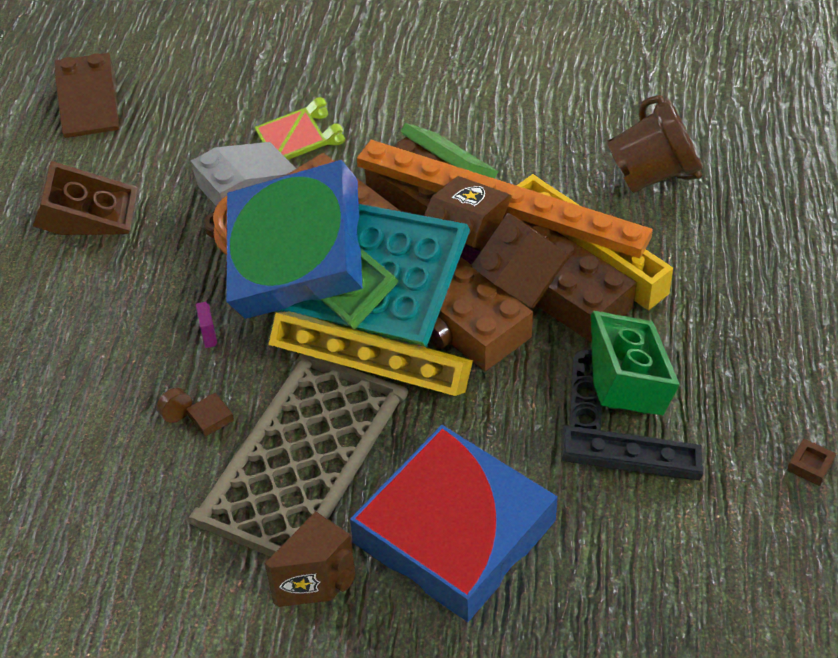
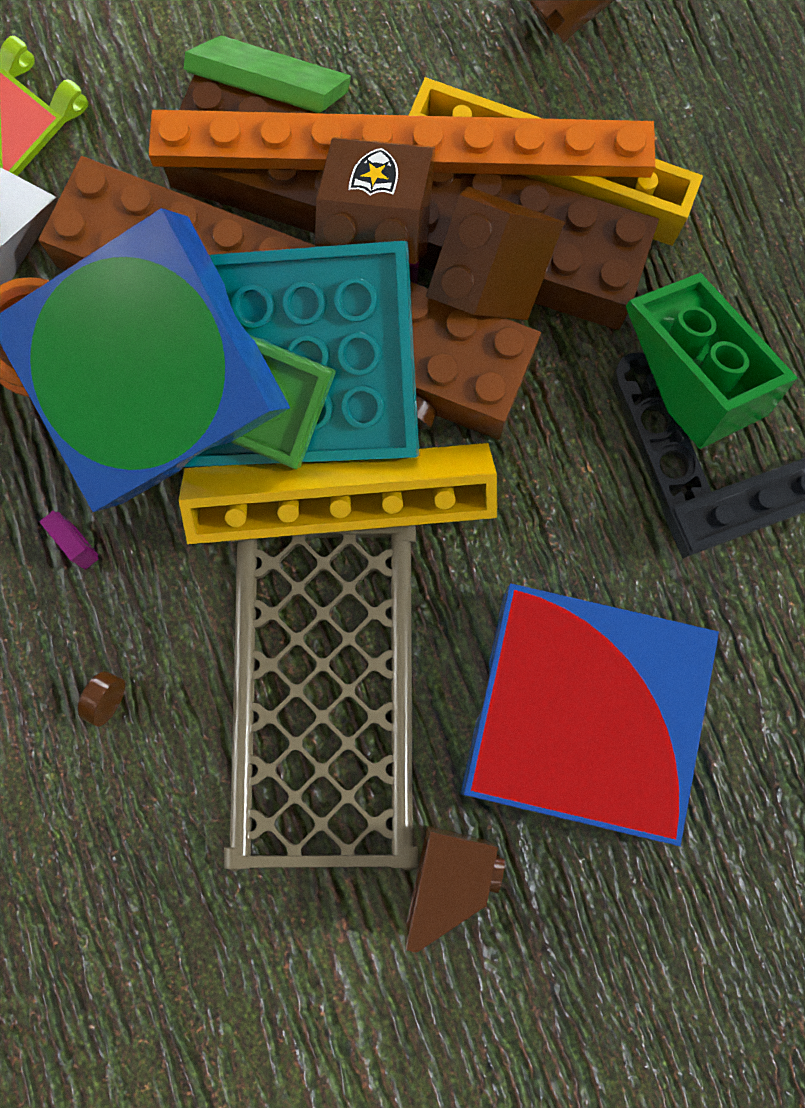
camera: 30 degrees left, 30 degrees up
reddish brown tile [186,393,234,437] -> none

